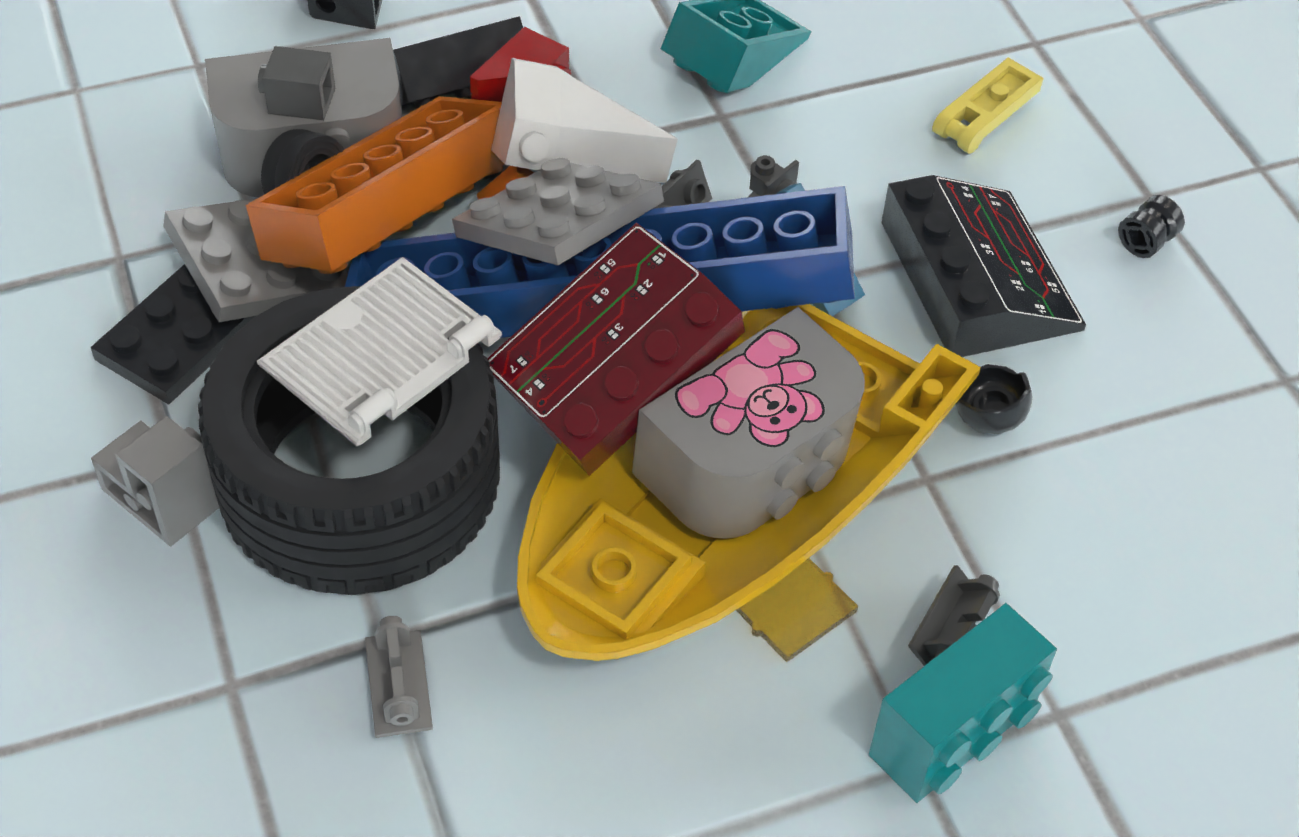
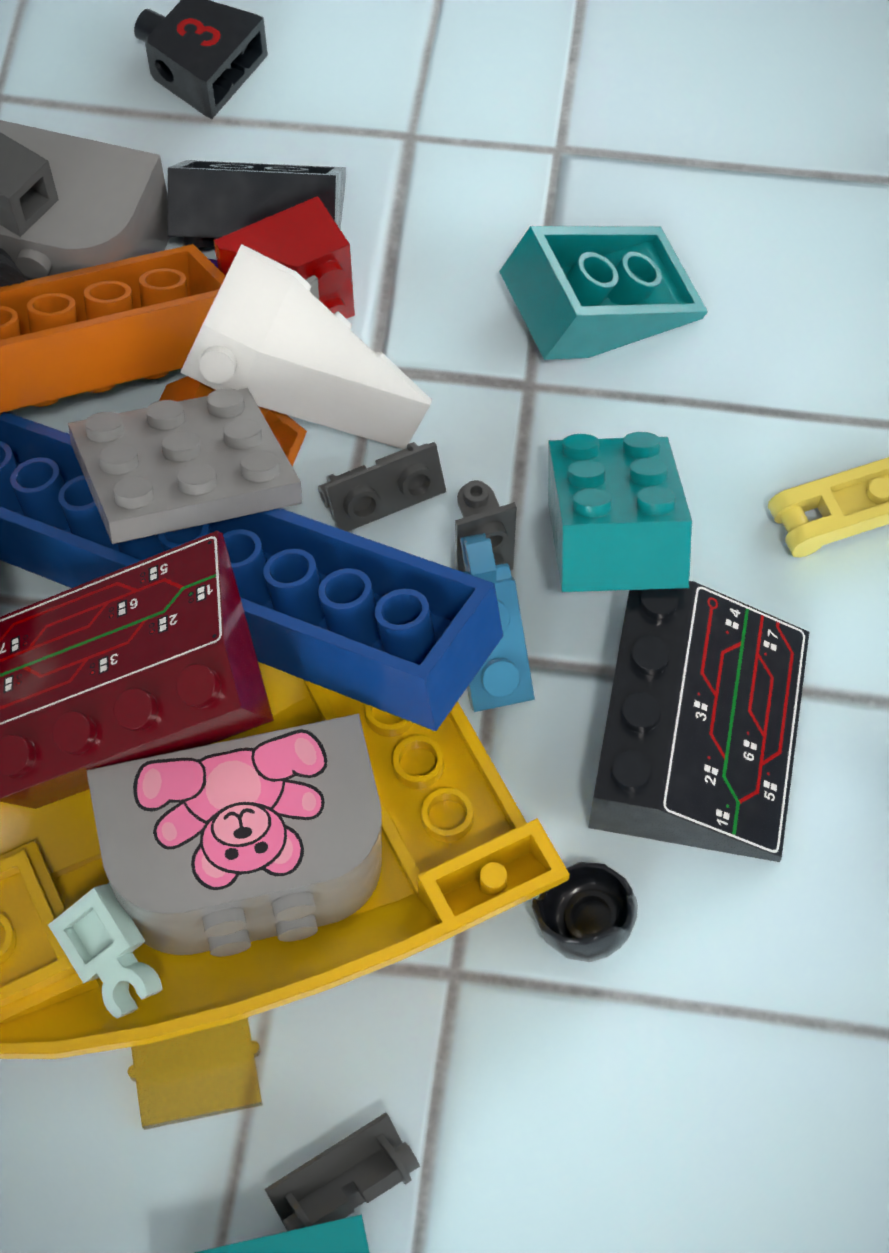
camera: 30 degrees right, 10 degrees up
none -> light aqua plate [48,883,163,1019]
none -> teal brick [548,432,692,592]

